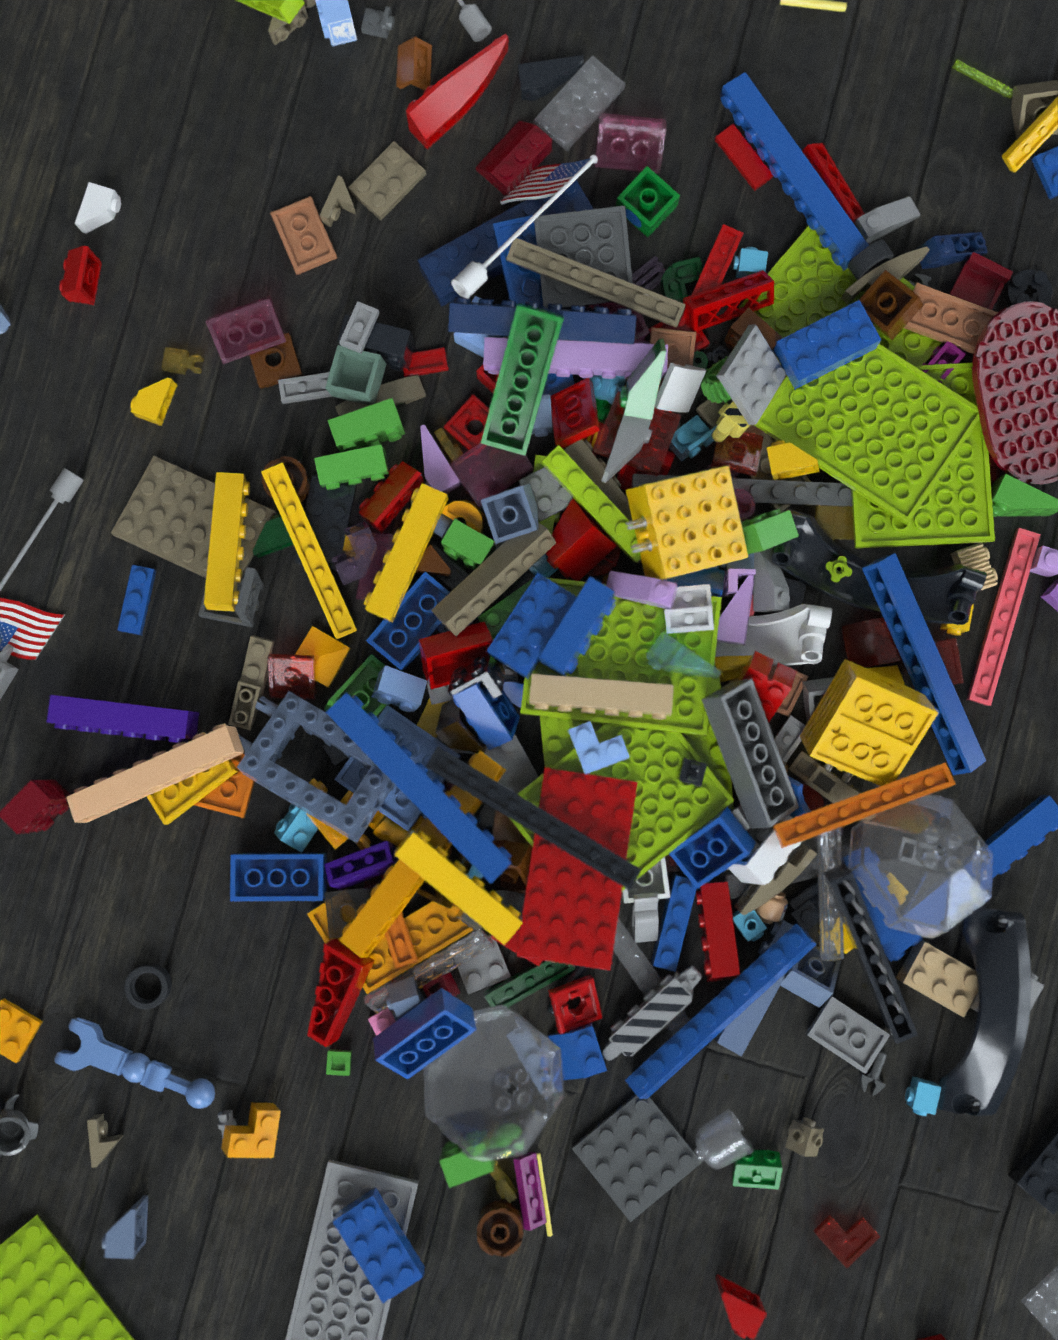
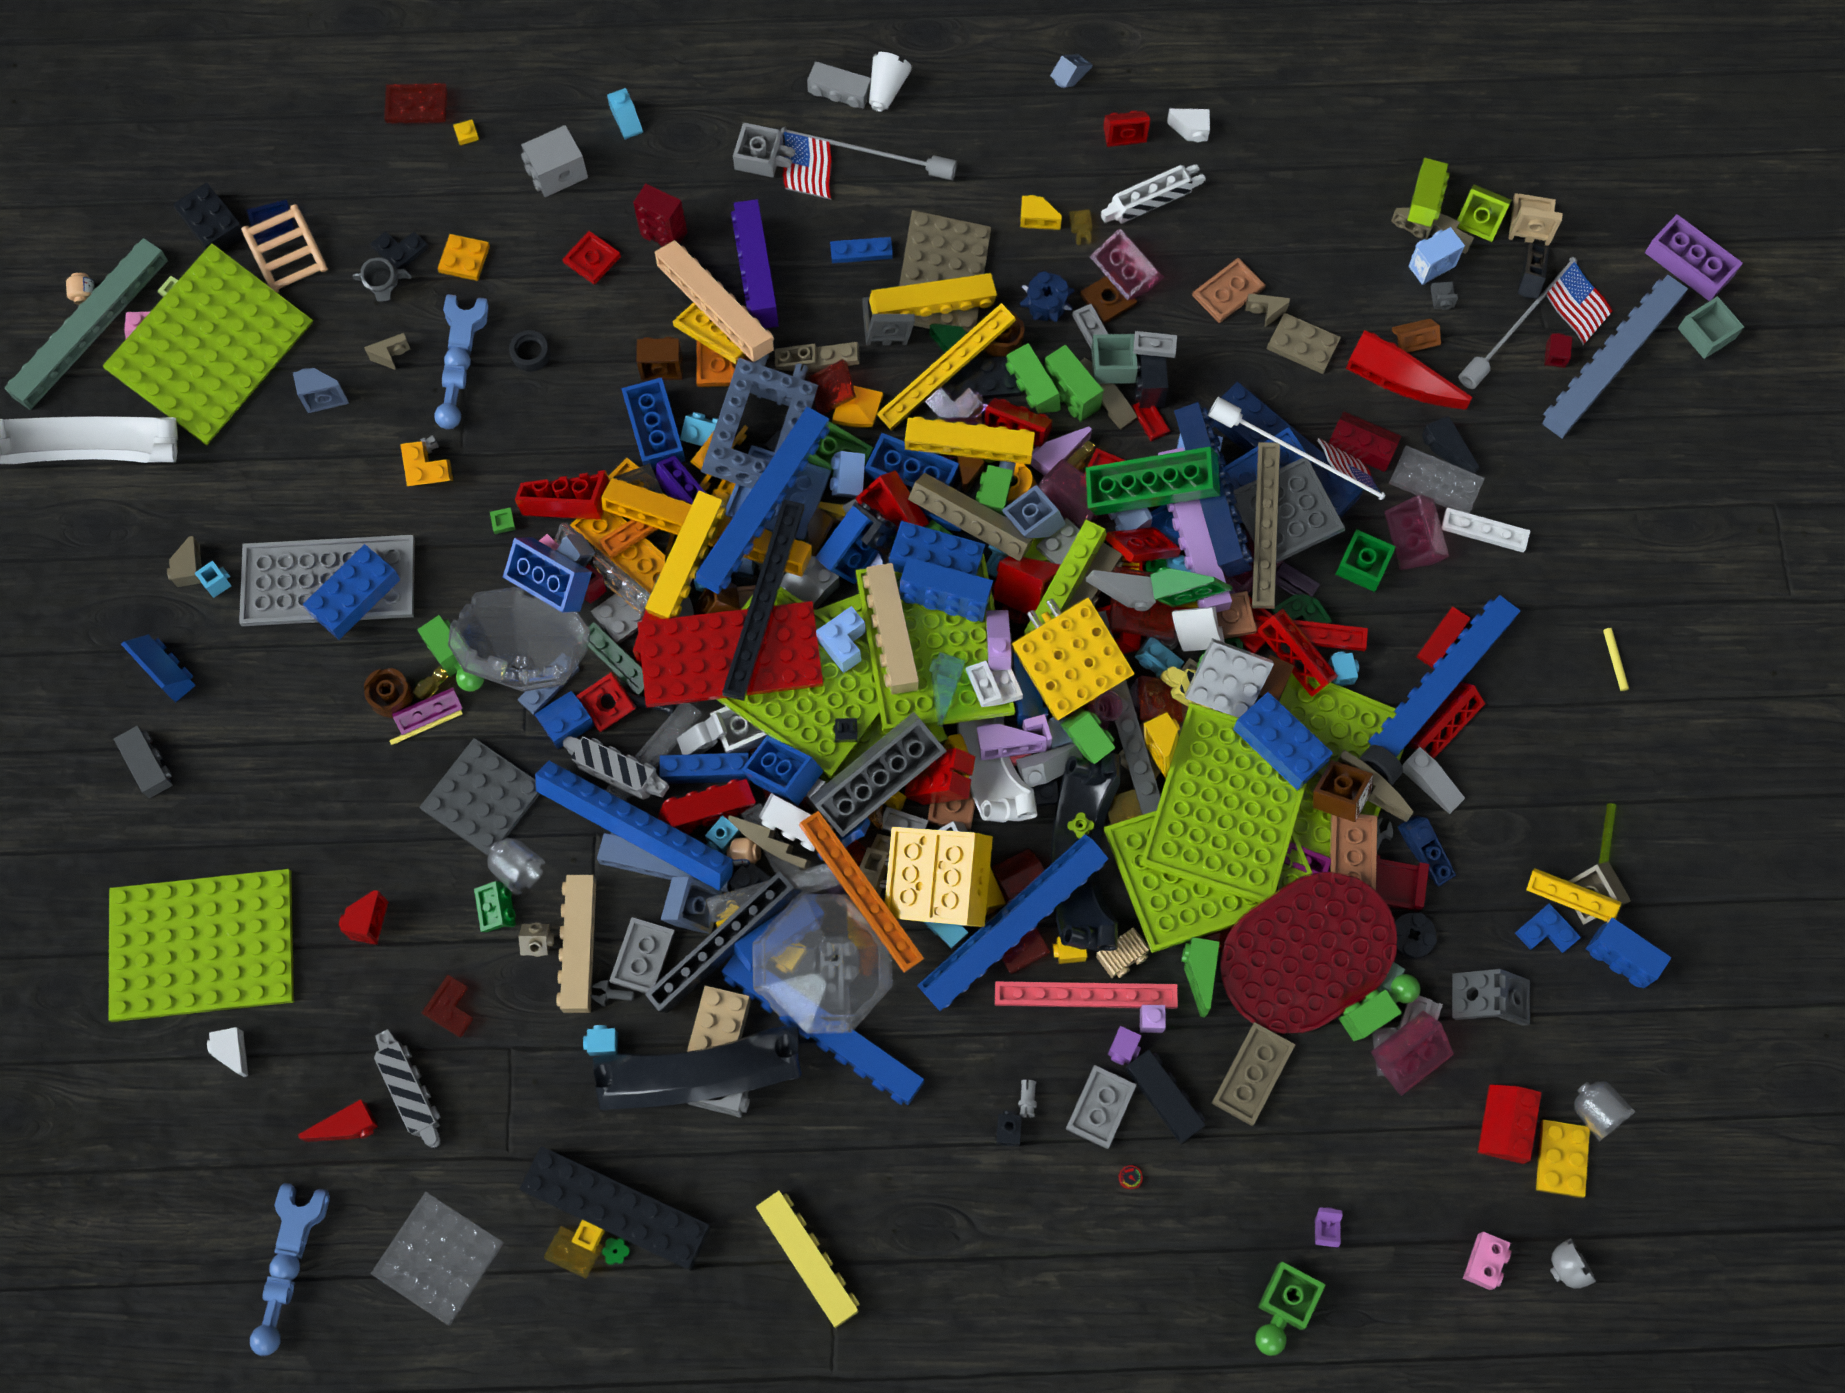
camera: 75 degrees right, 15 degrees down
none -> light grey hinge [374,1029,441,1148]
none -> tan brick [557,875,596,1013]
none -> red plate [563,231,621,285]
none -> reddish brown brick [636,337,683,381]
none -> dark blue brick [1020,271,1074,322]
none -> white hinge [1101,164,1206,224]
none -> white plate [1441,507,1530,553]

